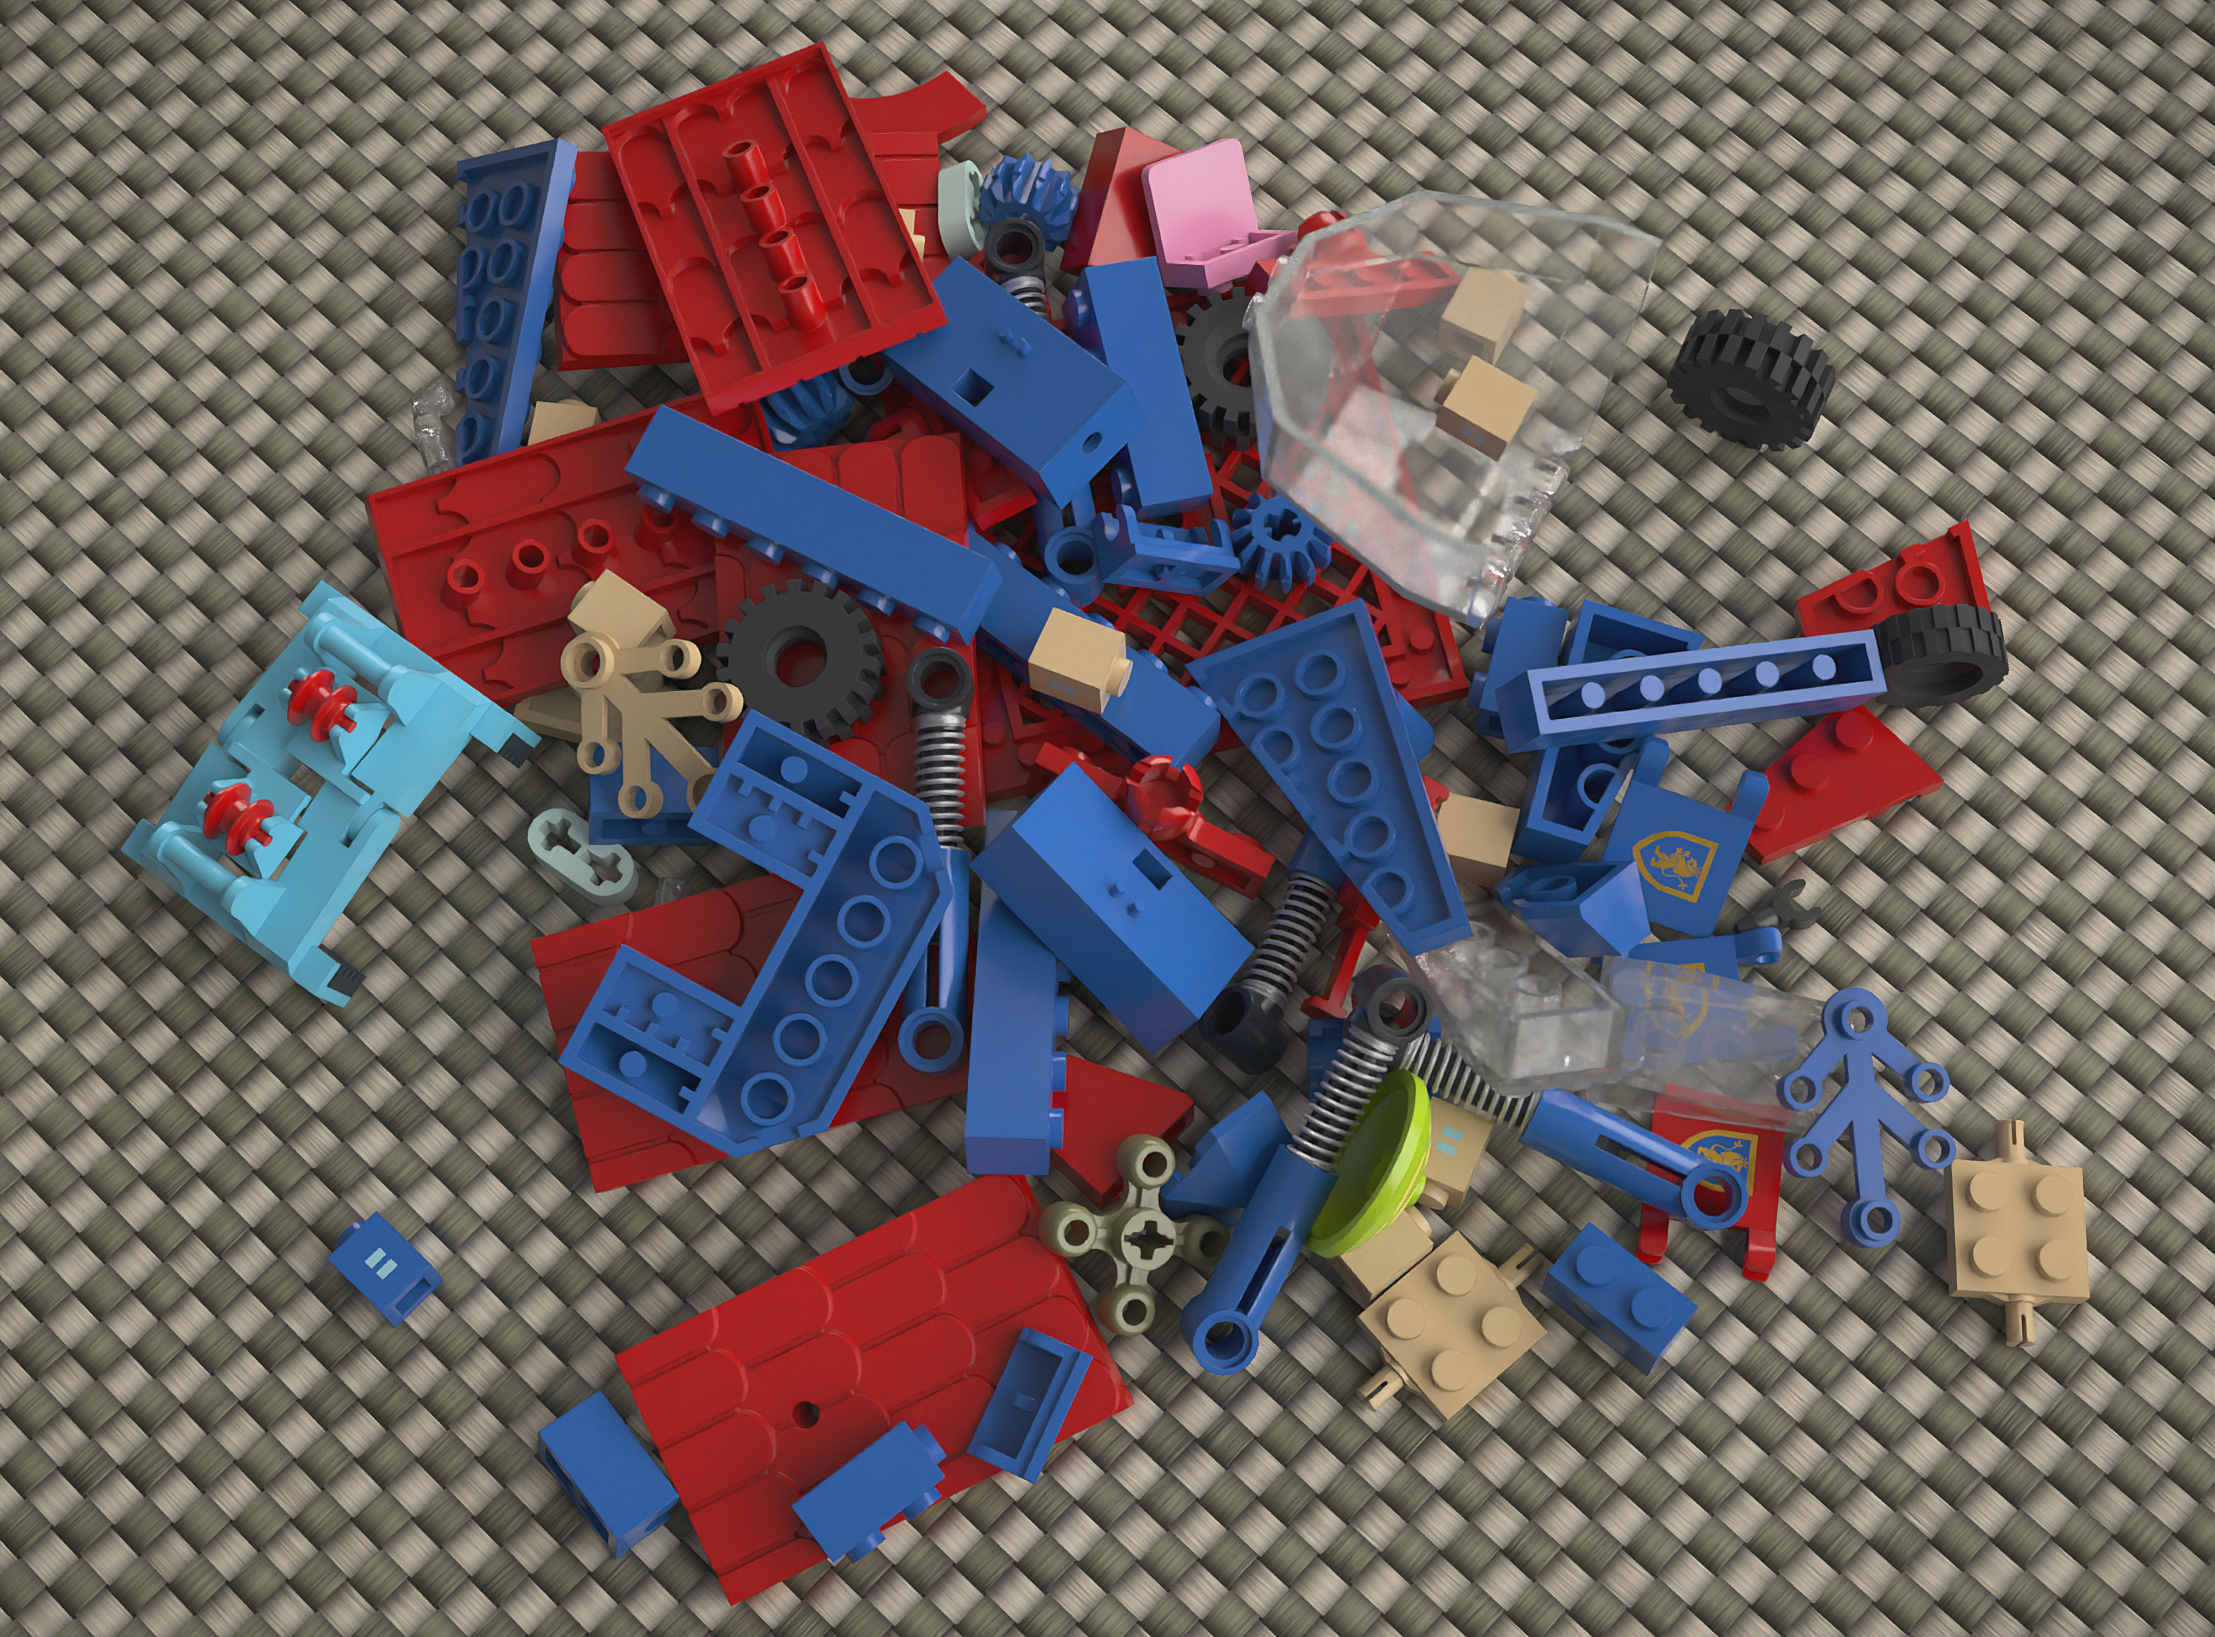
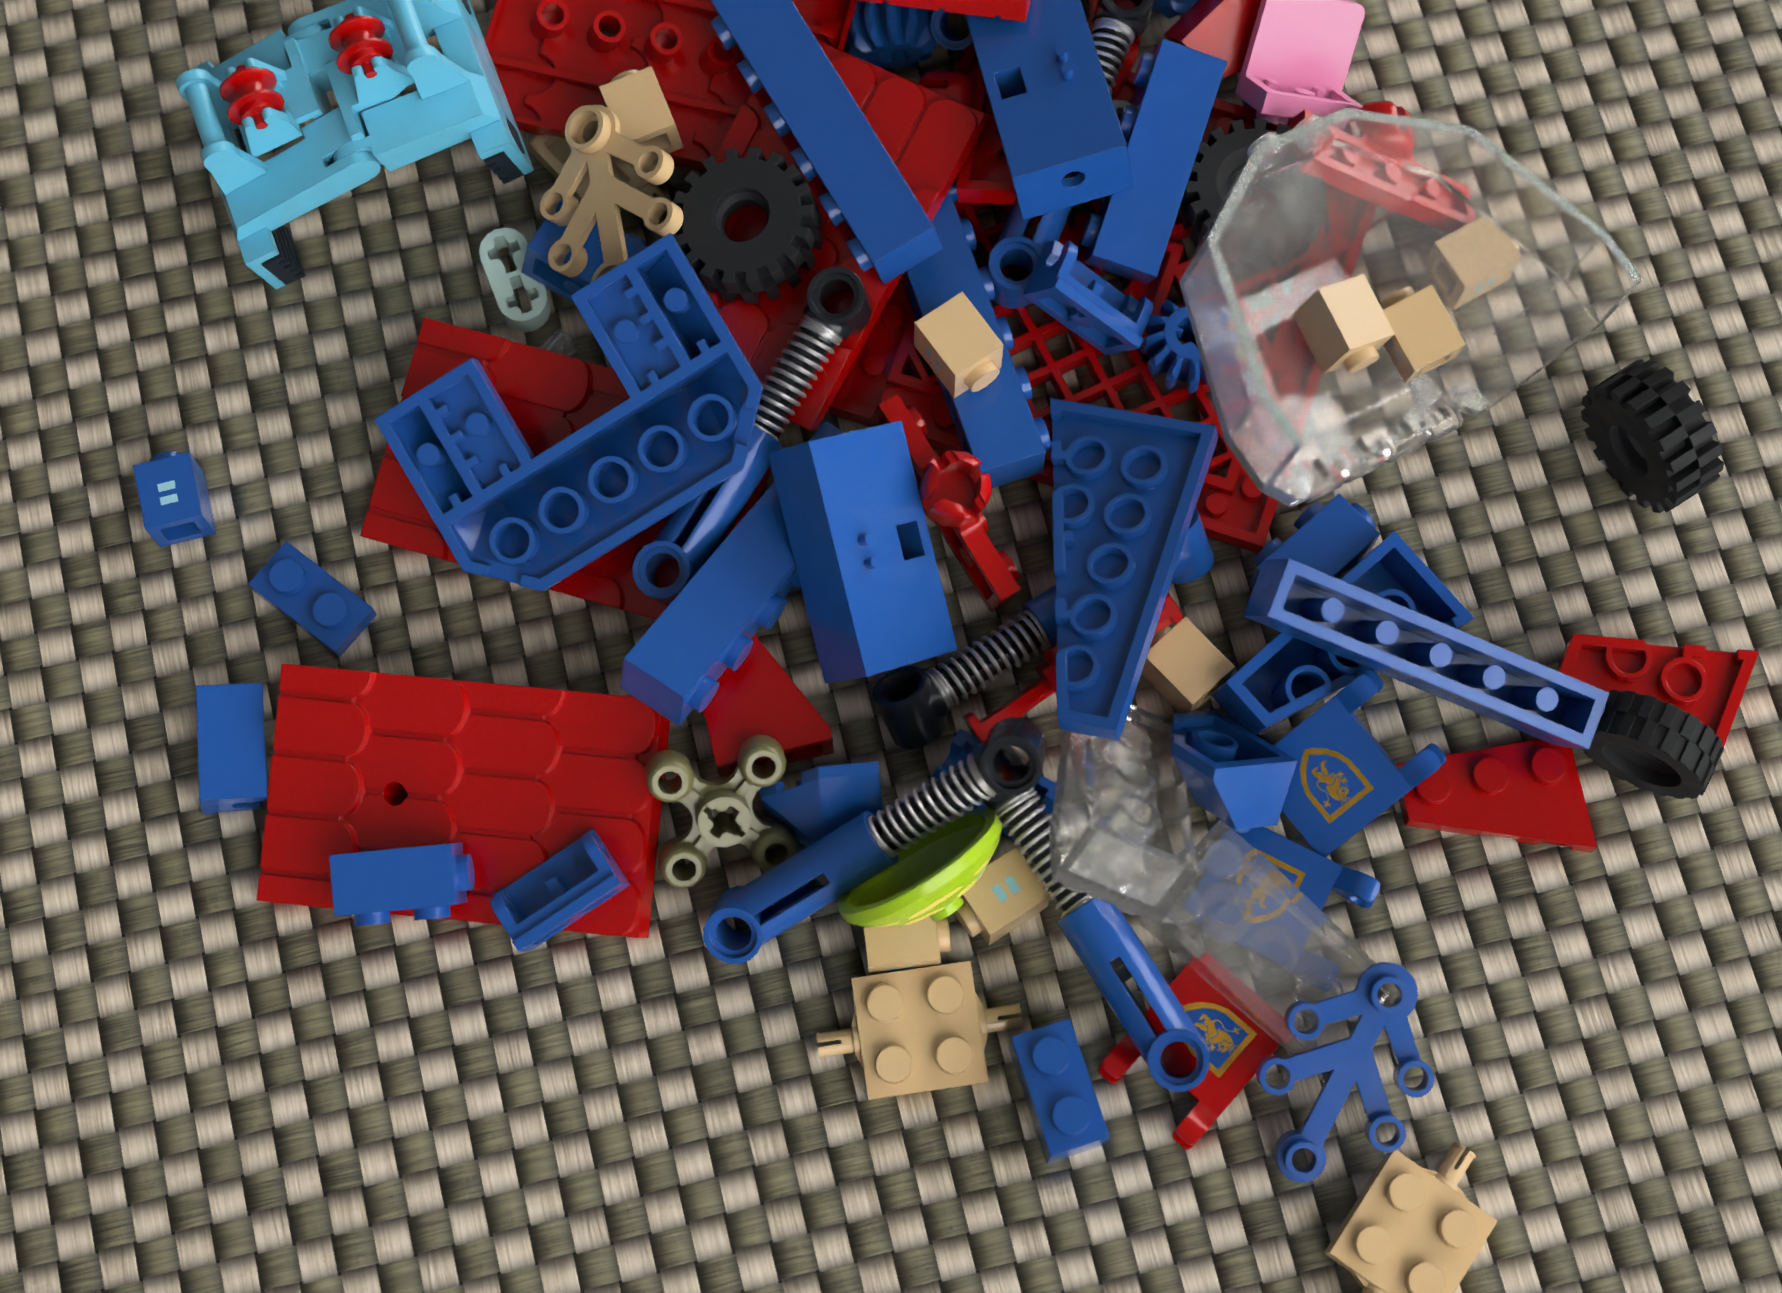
camera: 30 degrees right, 5 degrees up
pearl dark grey piece [1733,879,1822,934] -> none
none -> blue plate [248,541,377,658]
none -> tan brick [1292,274,1395,374]

